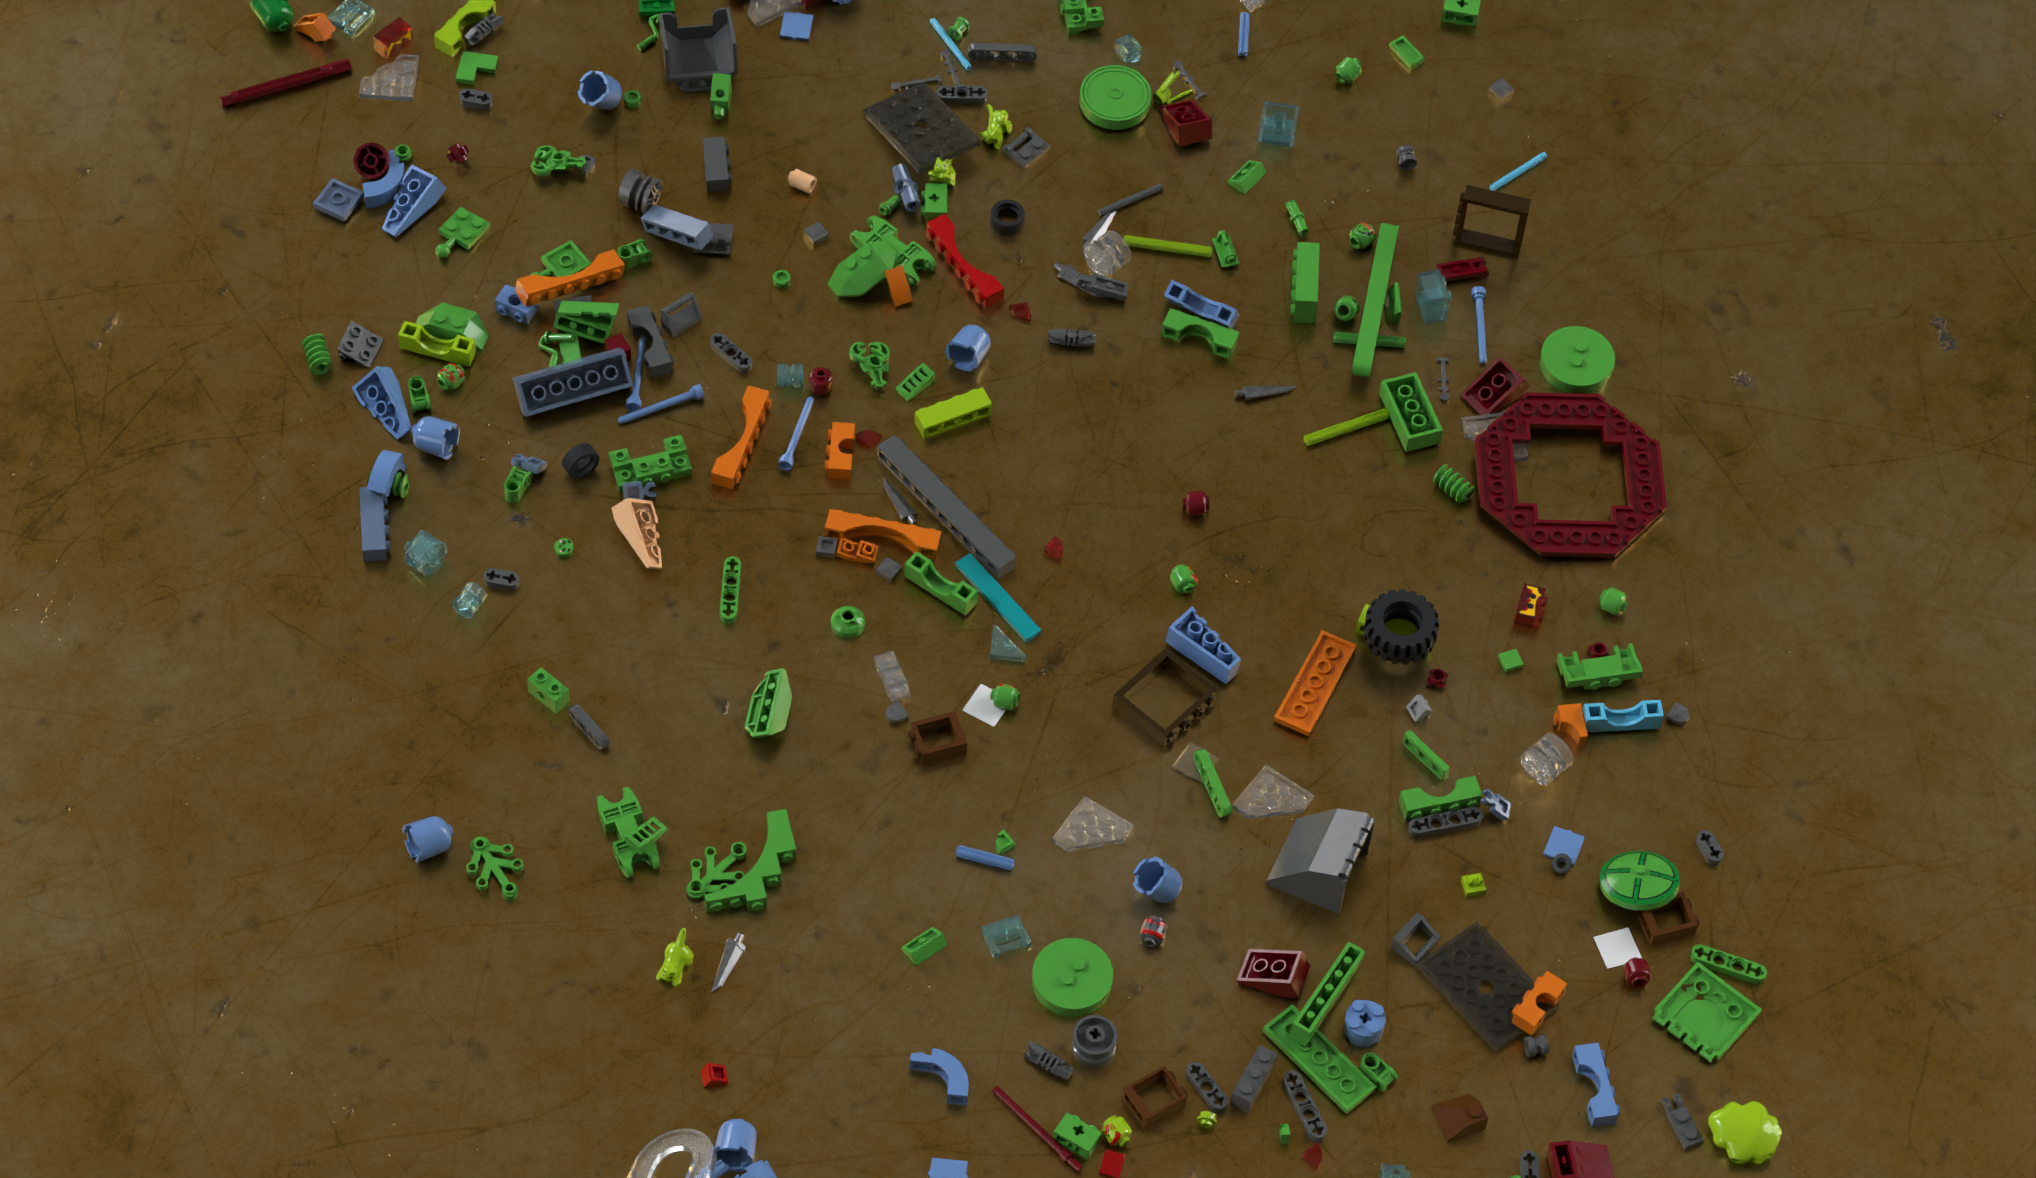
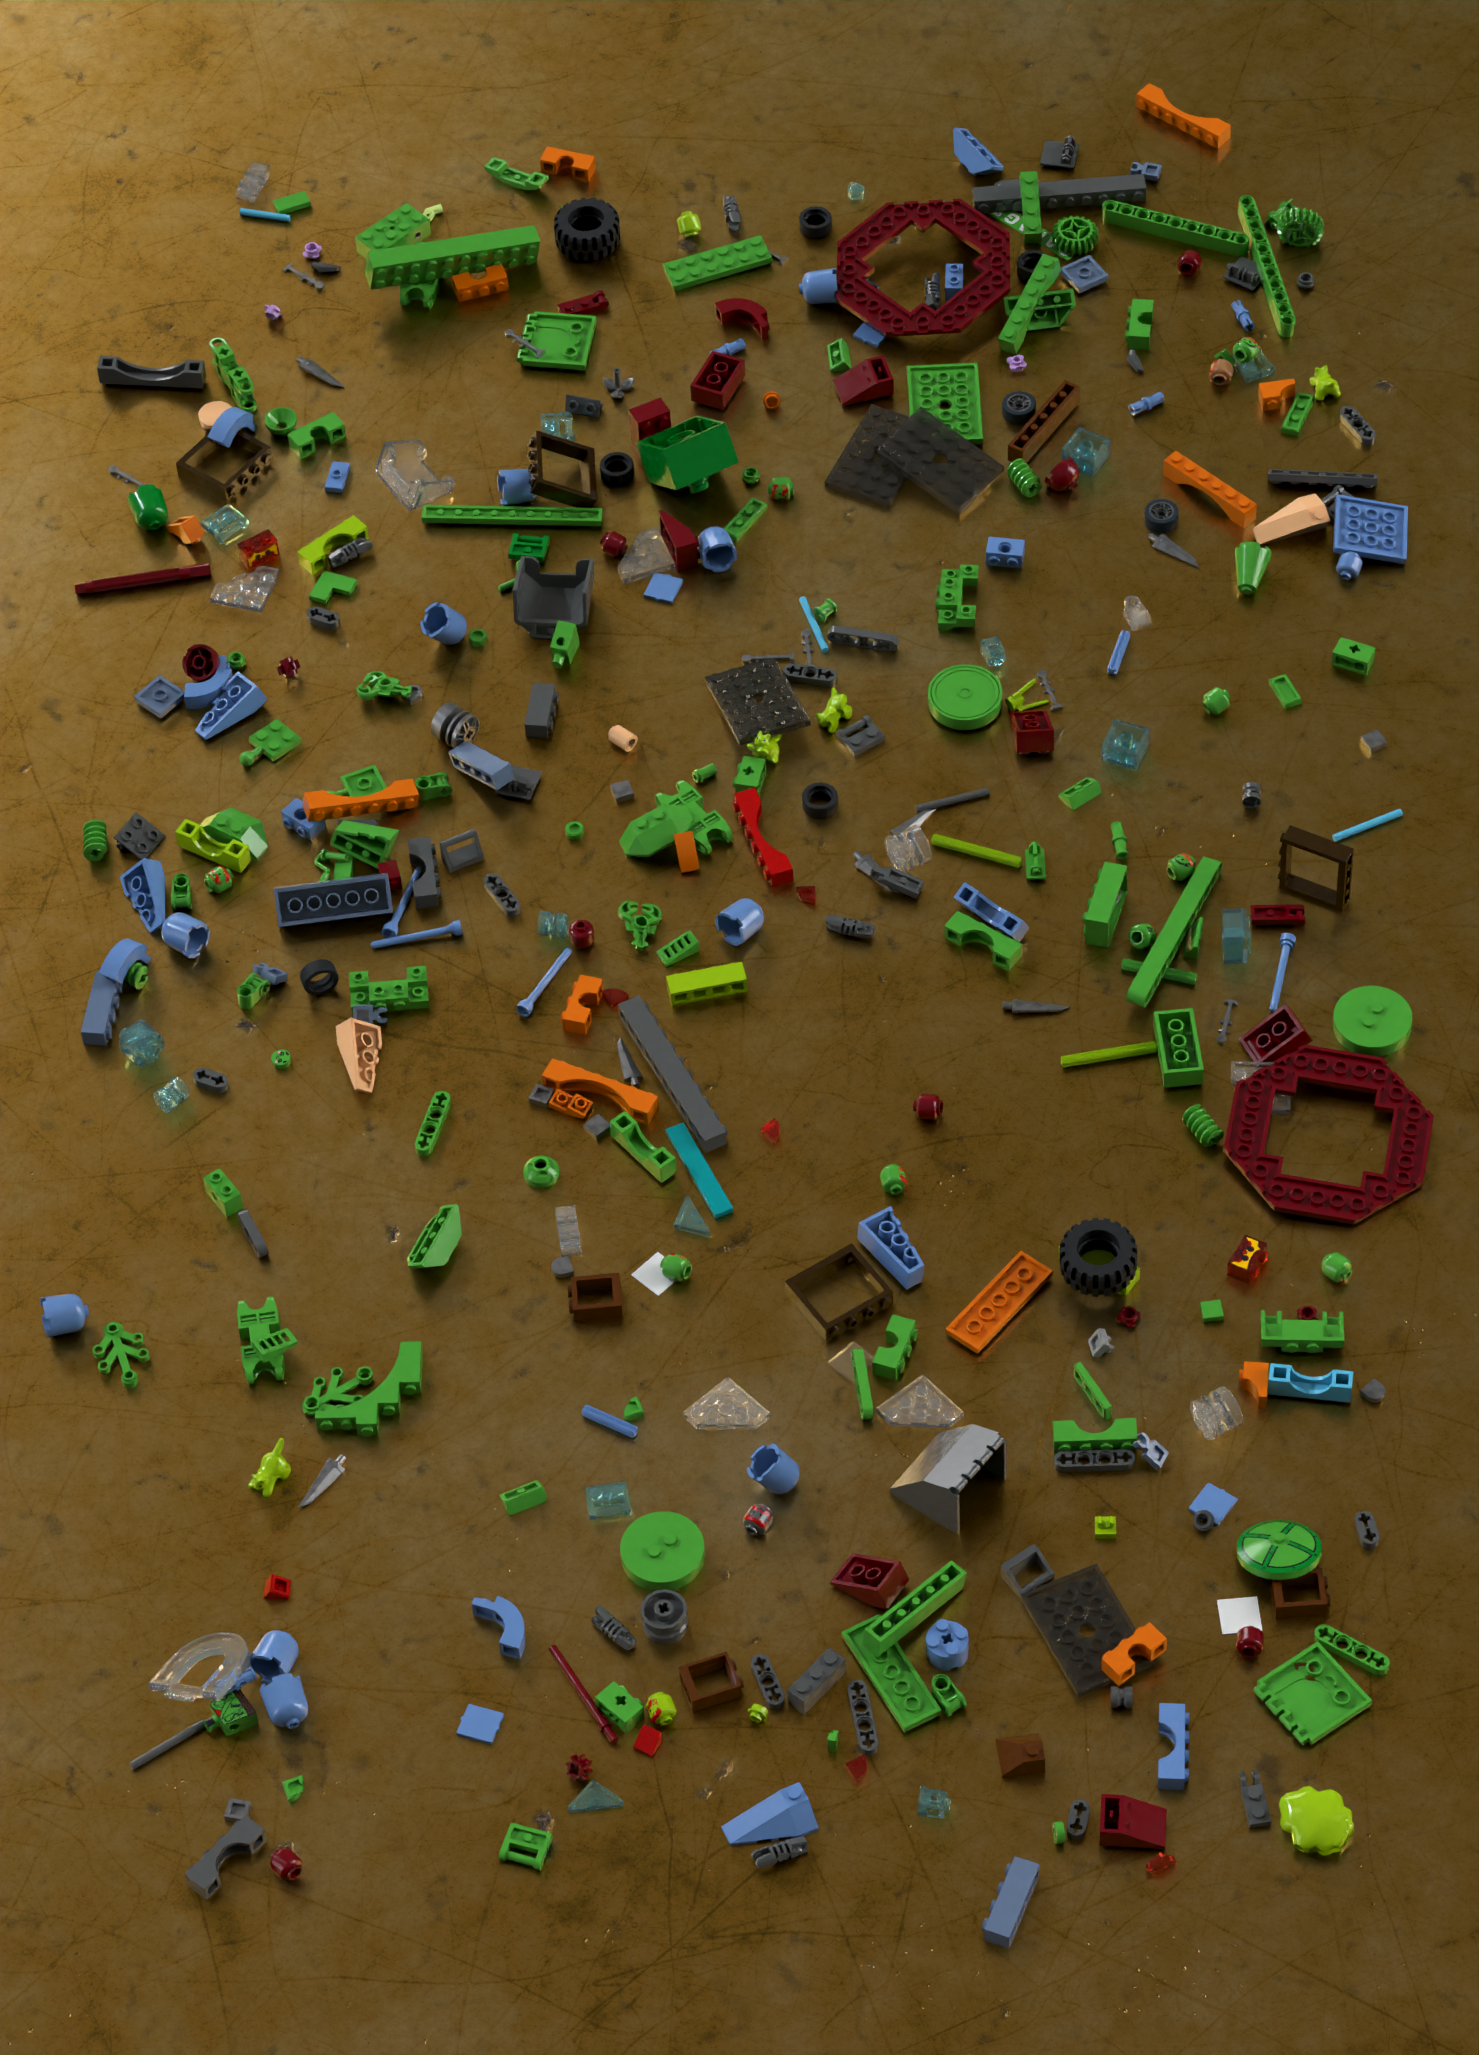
camera: 20 degrees right, 5 degrees down
orange arch [711,385,772,489] -> none
sand blue piece [892,163,921,212] -> none
none -> bright green arch [872,1314,918,1380]

